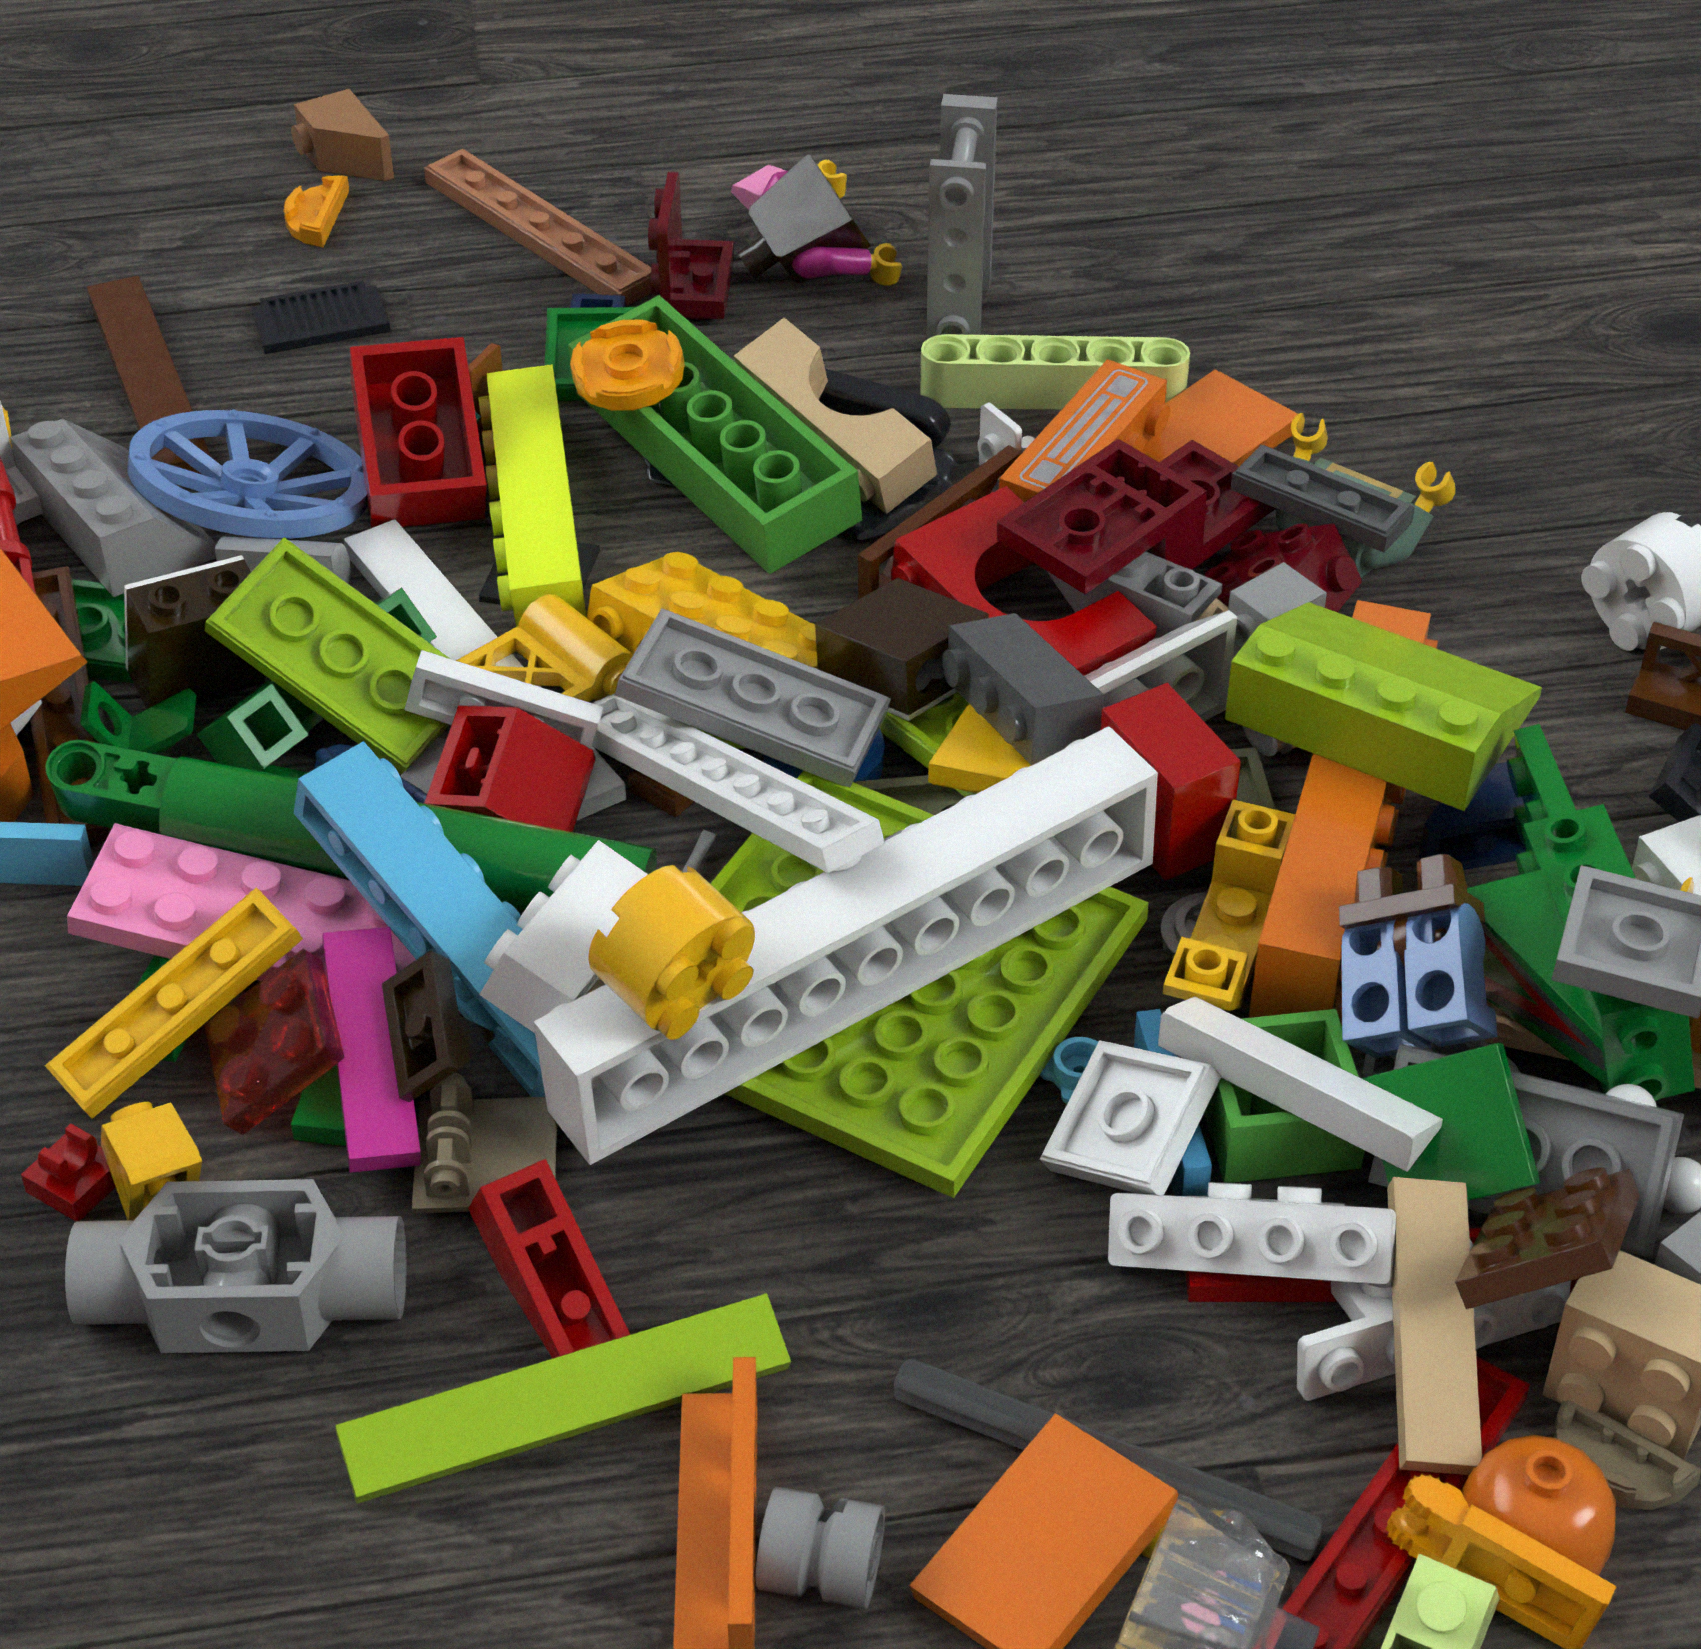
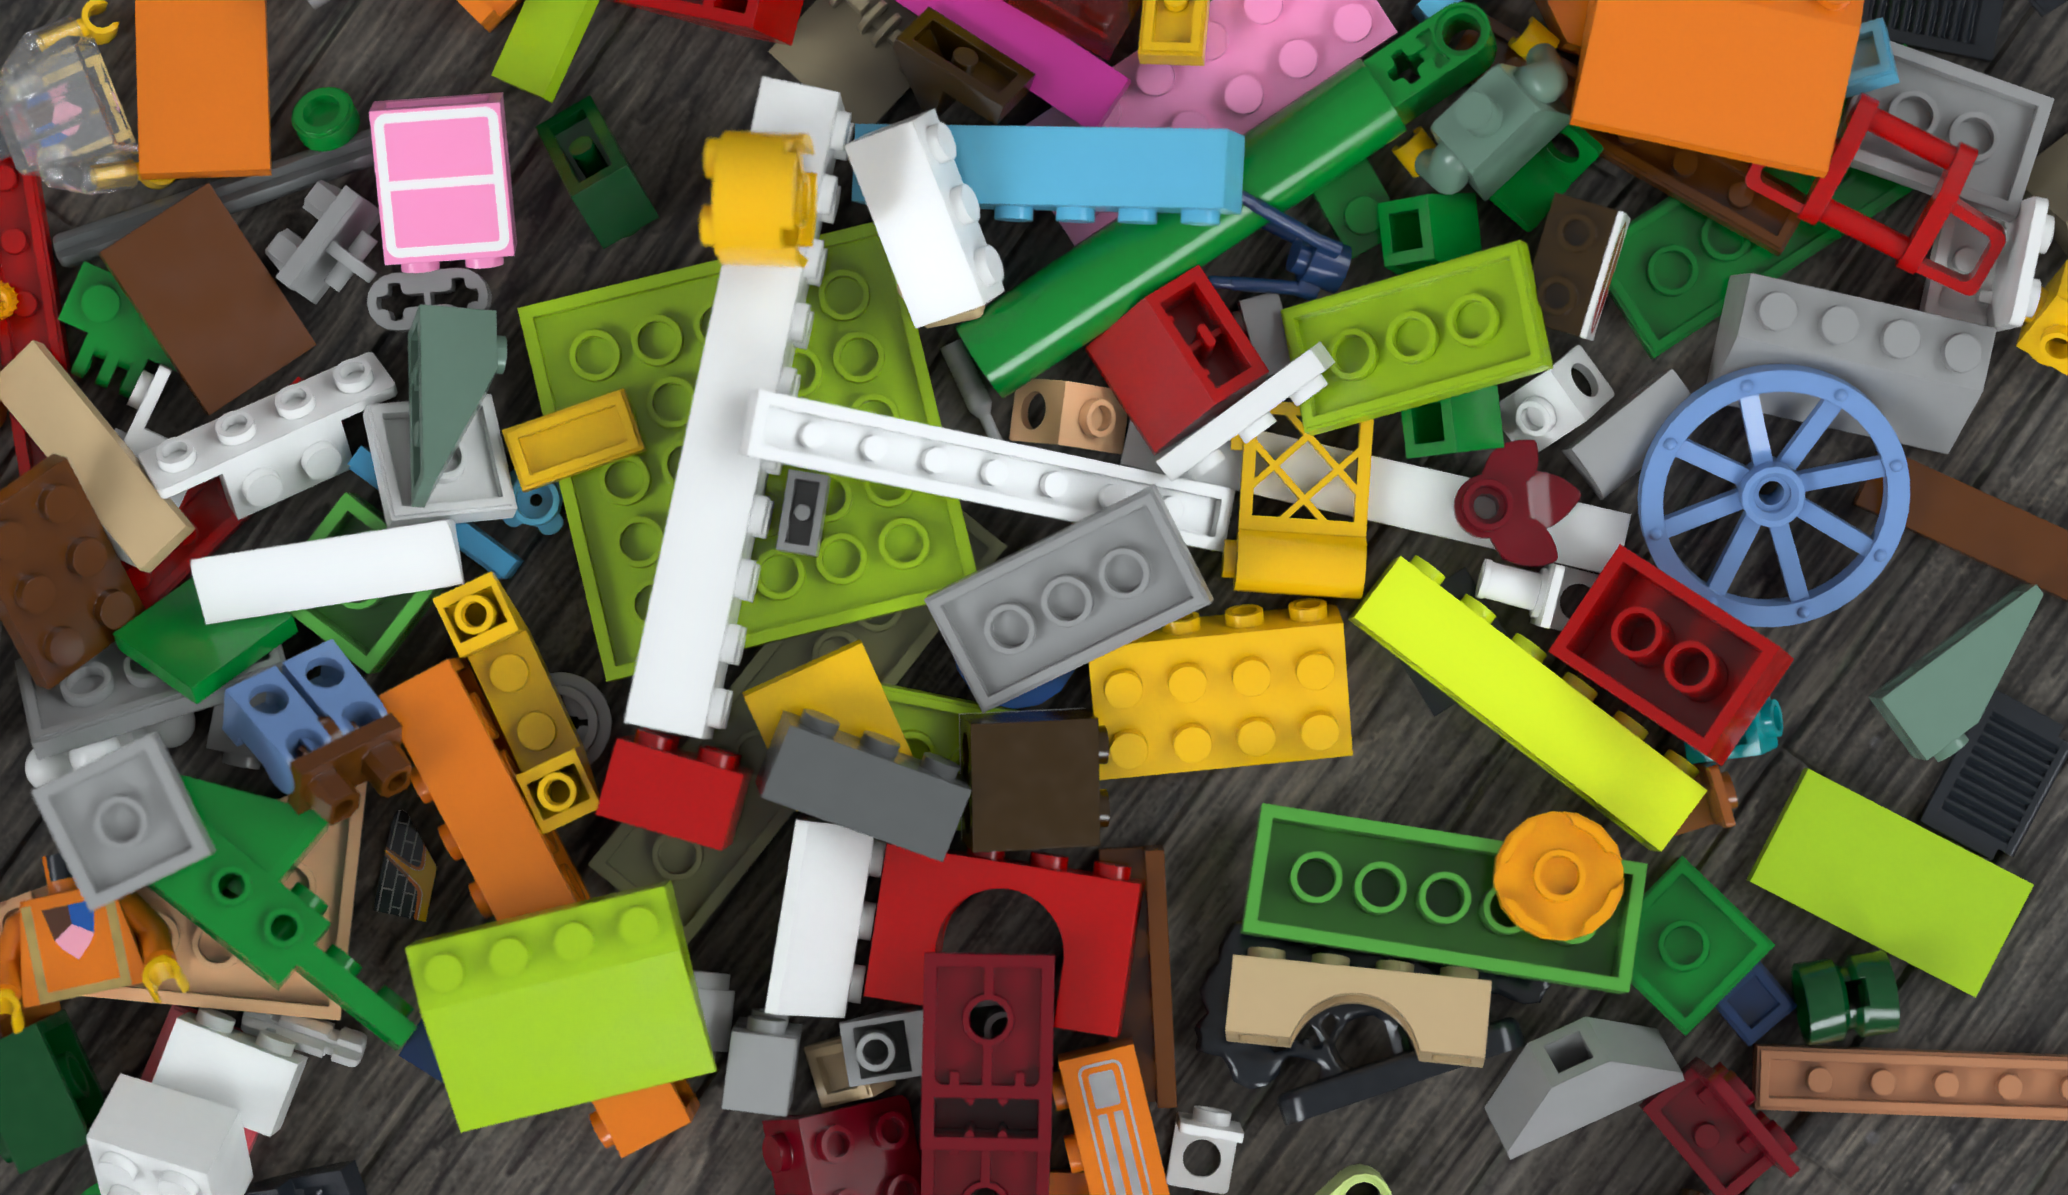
camera: 135 degrees right, 45 degrees up
none -> green hinge [58,261,177,399]
none -> reddish brown tile [98,183,317,415]
none -> light grey hips [265,180,380,304]
none -> green tile [291,87,360,152]
none -> light grey beam [367,268,492,332]
none -> bright pink brick [369,92,517,273]
none -> sand green slope [408,304,507,508]
none -> yellow tile [502,388,647,493]
none -> dark green slope [535,95,659,249]
none -> light nougat bracket [1009,379,1128,454]
none -> sand green torso [1392,16,1571,201]
none -> dark red plate [1453,440,1581,567]
none -> white bracket [1475,558,1599,631]
none -> light grey slope [1484,1017,1685,1160]
none -> lime tile [1746,767,2034,998]
none -> dark green wheel [1791,950,1900,1045]
none -> sand green slope [1868,584,2044,762]

